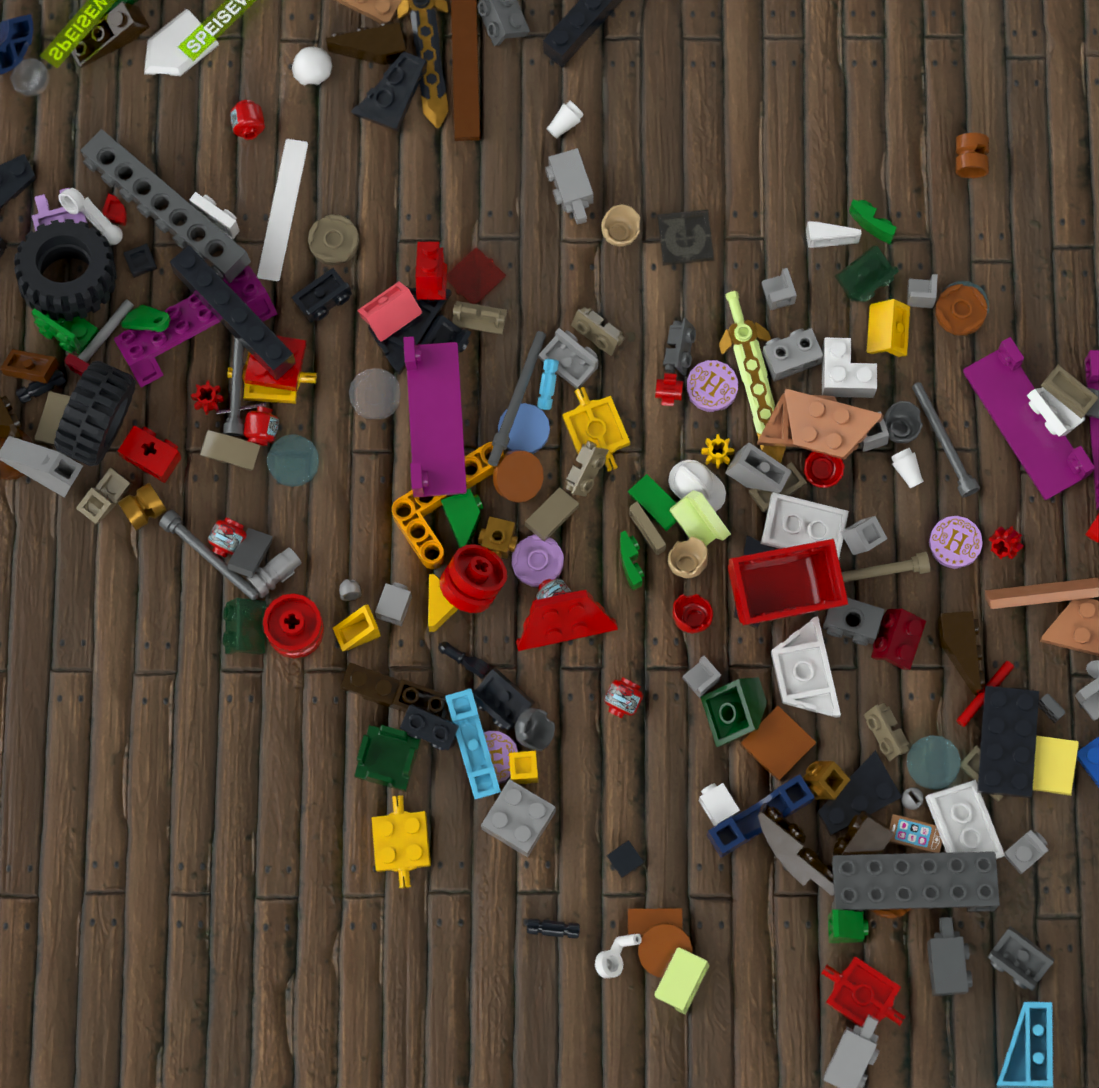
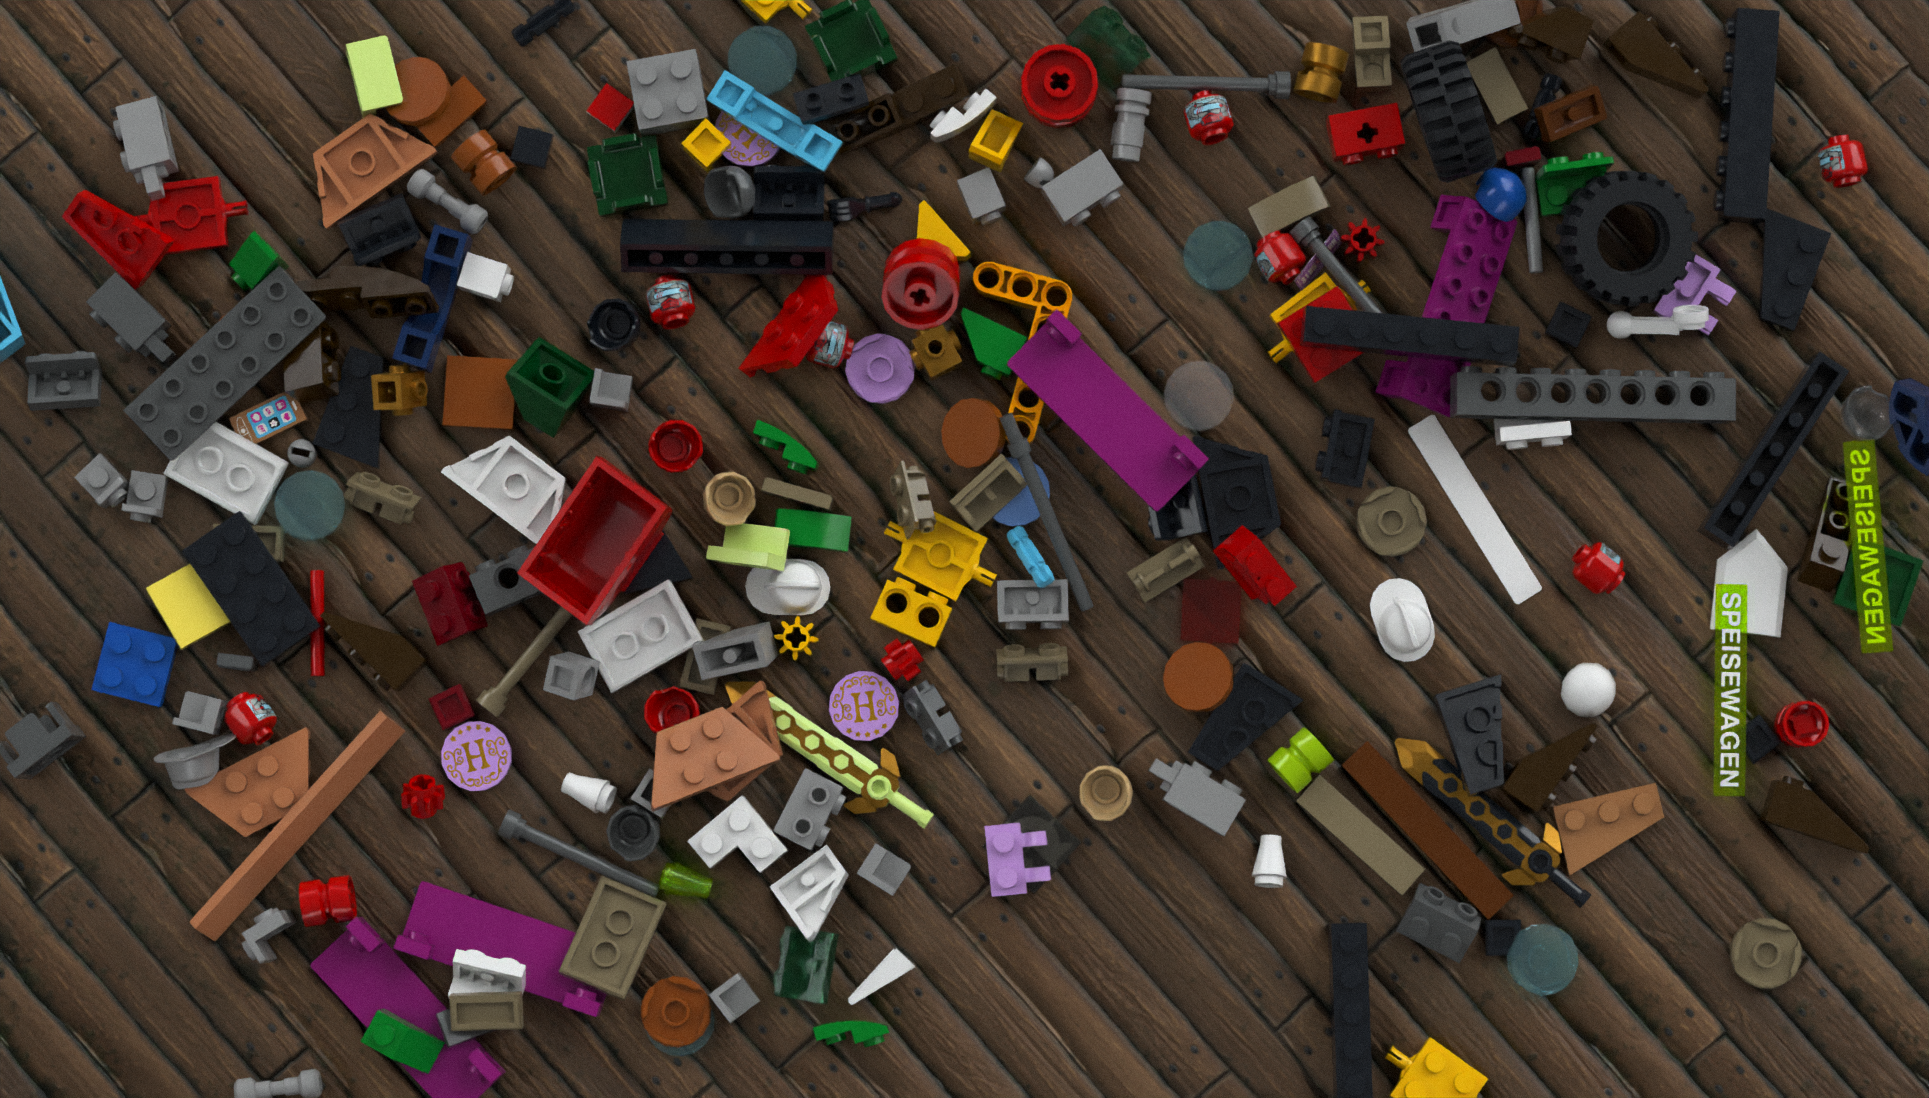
camera: 140 degrees right, 10 degrees up
red tile [102,193,127,226] -> none
green piece [121,304,171,332] -> none
dark grey tile [227,528,273,578] -> none
coral panel [357,281,422,341] -> none
dark tan tile [525,487,579,542] -> none
white plate [595,934,642,978] -> none
yellow panel [867,299,910,357] -> none
none -> red wing [62,189,176,290]
none -> light grey bracket [74,453,129,509]
none -> red head [224,692,277,745]
none -> nougat wing [313,113,438,230]
none -> black bracket [338,193,421,267]
none -> light grey piece [407,169,488,234]
none -> dark red tile [428,684,476,731]
none -> dark orange wheel [451,129,517,196]
none -> dark tan tile [559,876,667,1001]
none -> red tile [586,83,634,133]
none -> dark green panel [587,133,669,217]
none -> black hair [587,298,641,352]
none -> black brick [620,219,834,275]
none -> clear neon green cone [658,861,713,899]
none -> clear light blue tile [728,26,797,96]
none -> white wing [770,845,849,942]
none -> yellow brick [870,577,952,648]
none -> white slope [930,89,997,143]
none -> dark tan hinge [949,454,1027,532]
none -> lavender plate [984,823,1051,897]
none -> light grey brick [1041,149,1123,227]
none -> dark orange tile [1163,642,1234,713]
none -> black wing [1187,663,1303,771]
none -> lime wheel [1267,727,1334,793]
none -> dark tan tile [1296,775,1425,896]
none -> white piece [1370,578,1435,662]
none -> blue hair [1475,167,1527,222]
none -> black brick [1697,352,1849,550]

